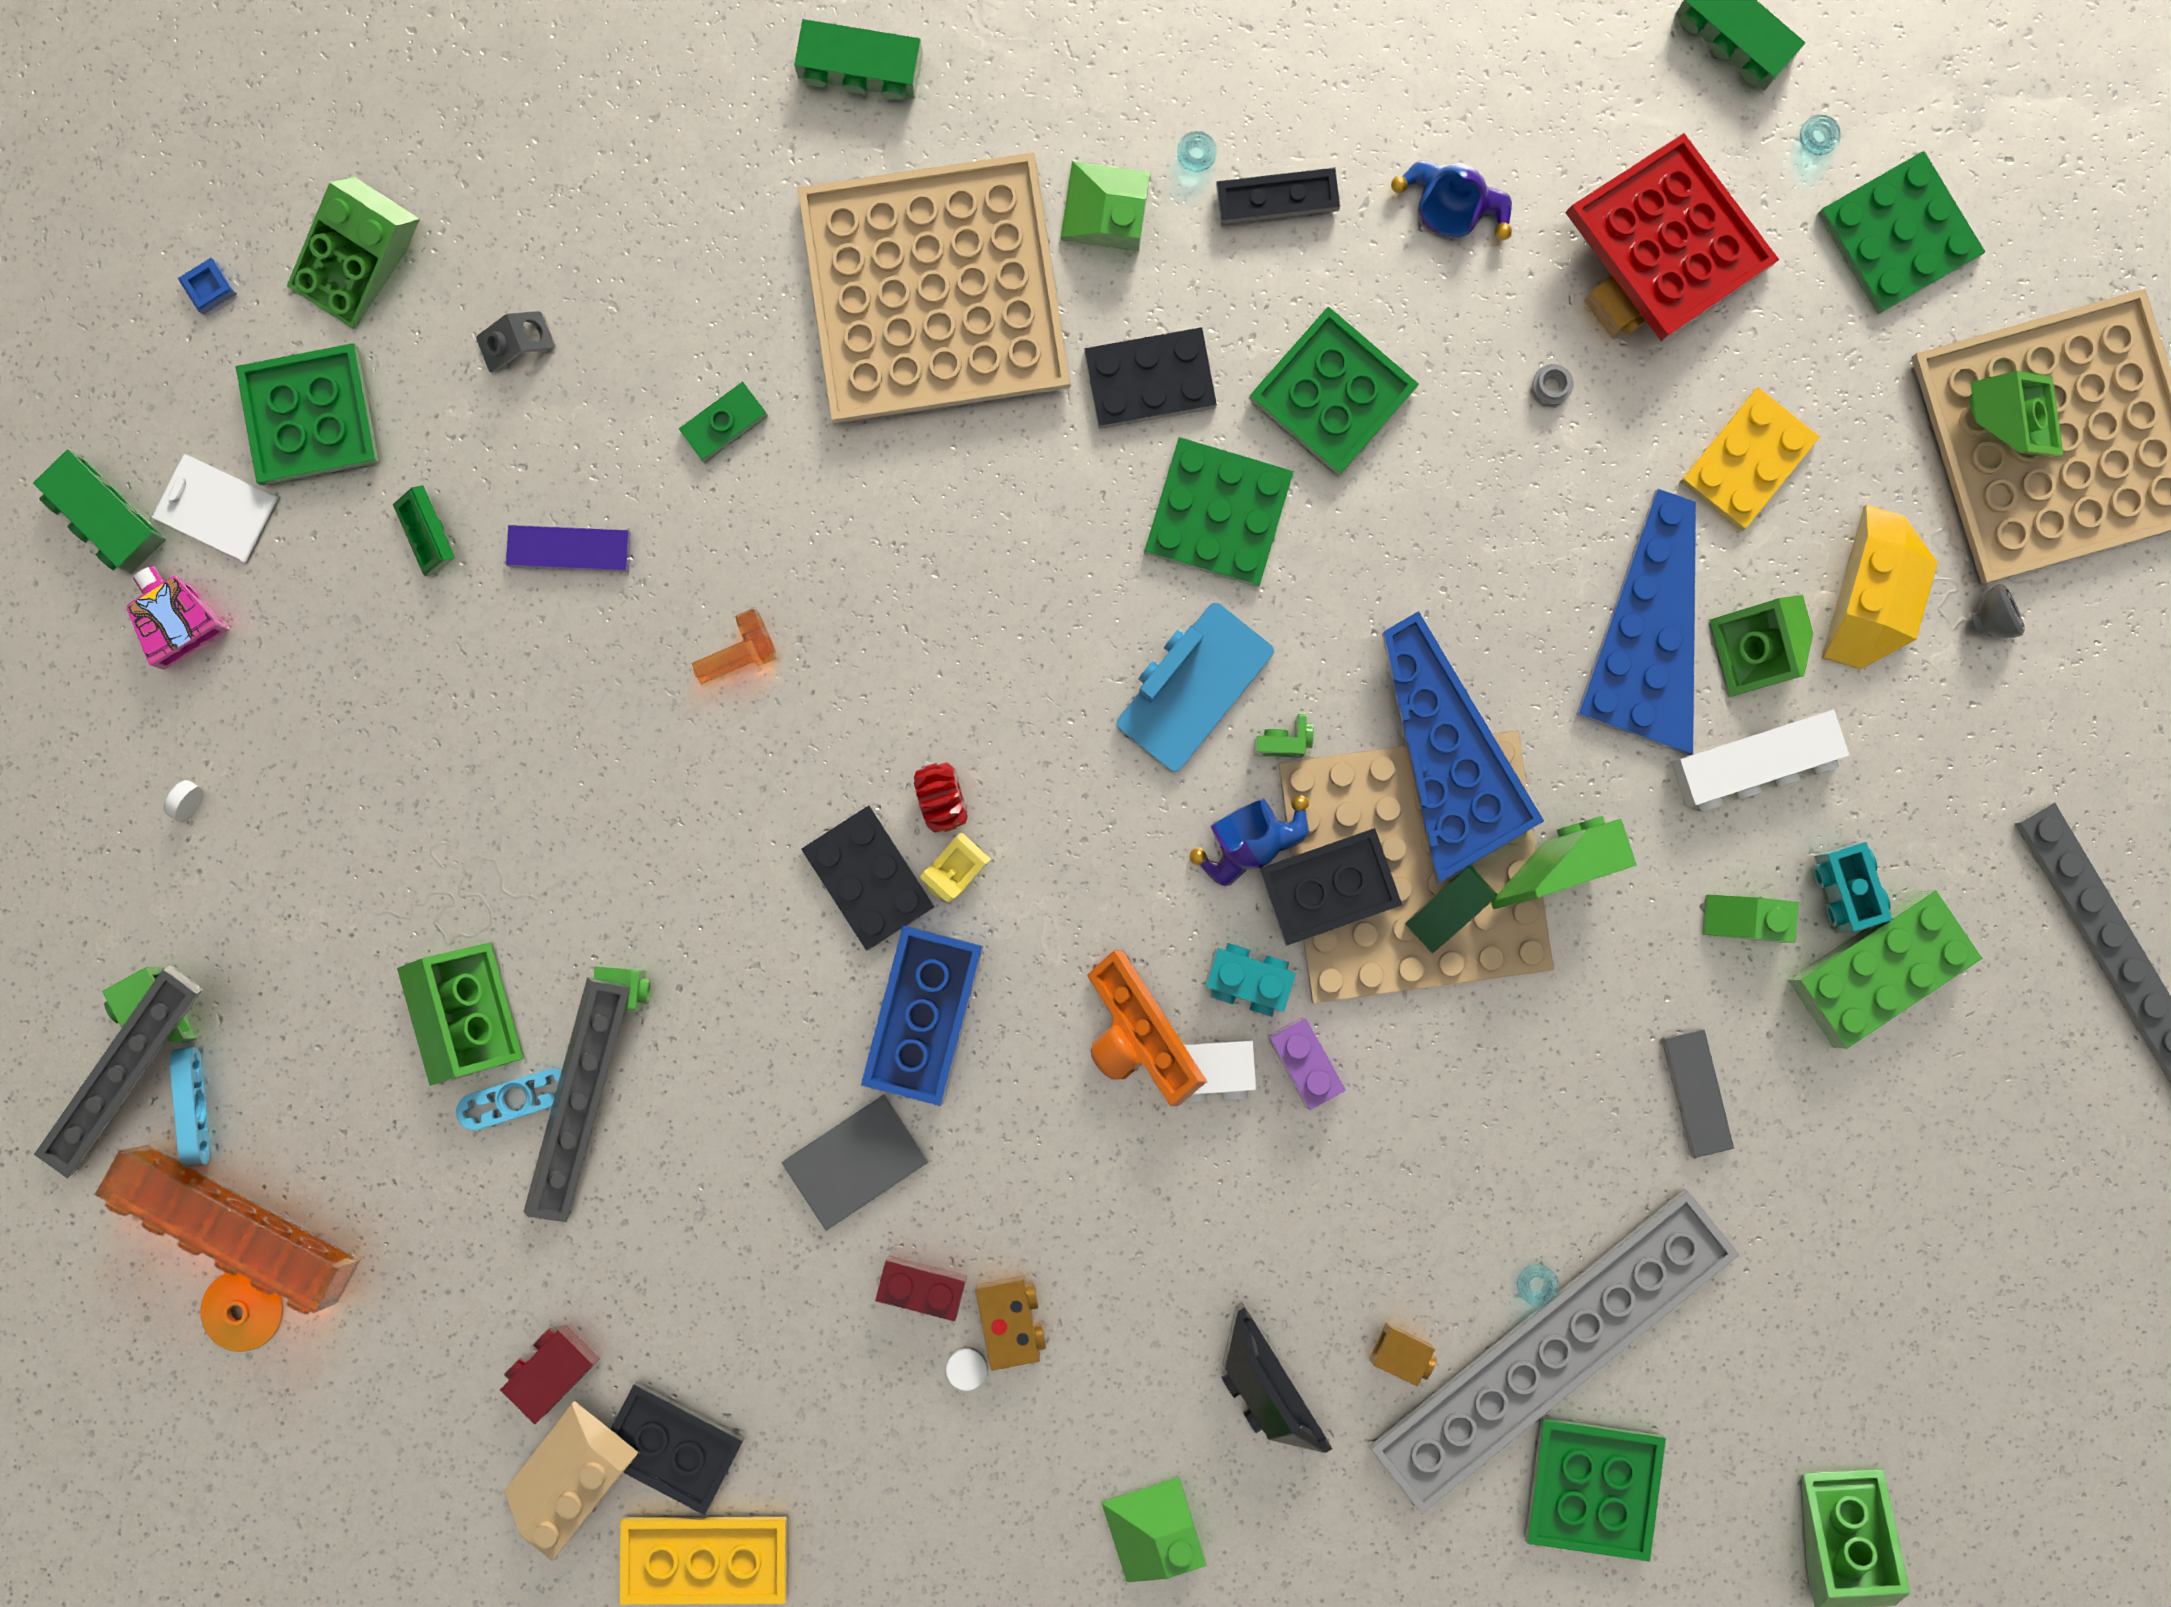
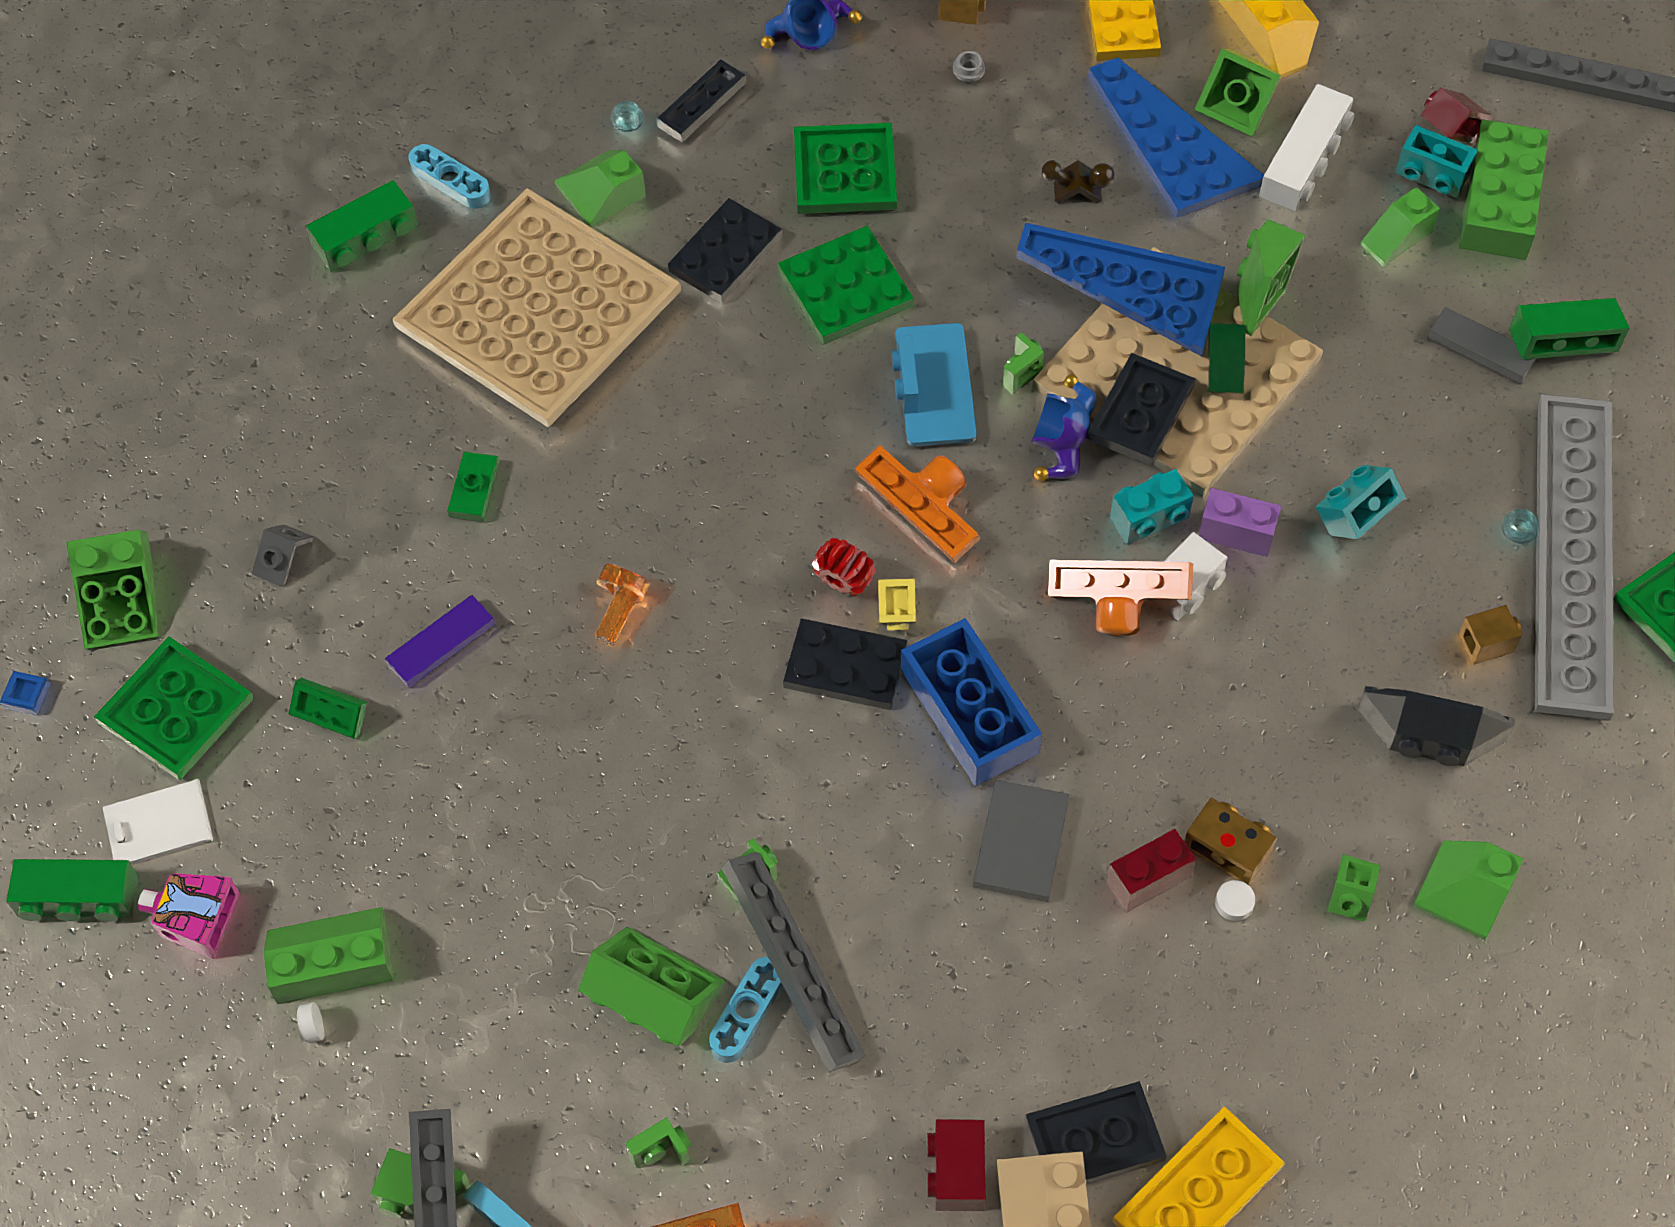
camera: 40 degrees left, 25 degrees down
none -> bright green slope [264,907,393,1004]
none -> medium azure beam [408,144,491,209]
none -> bright green bracket [625,1117,692,1168]
none -> orange plate [855,445,980,564]
none -> dark brown piece [1041,160,1115,204]
none -> teal brick [1315,465,1406,539]
none -> bright green bracket [1328,854,1381,921]
none -> dark red brick [1420,87,1492,143]
none -> green brick [1509,298,1630,360]

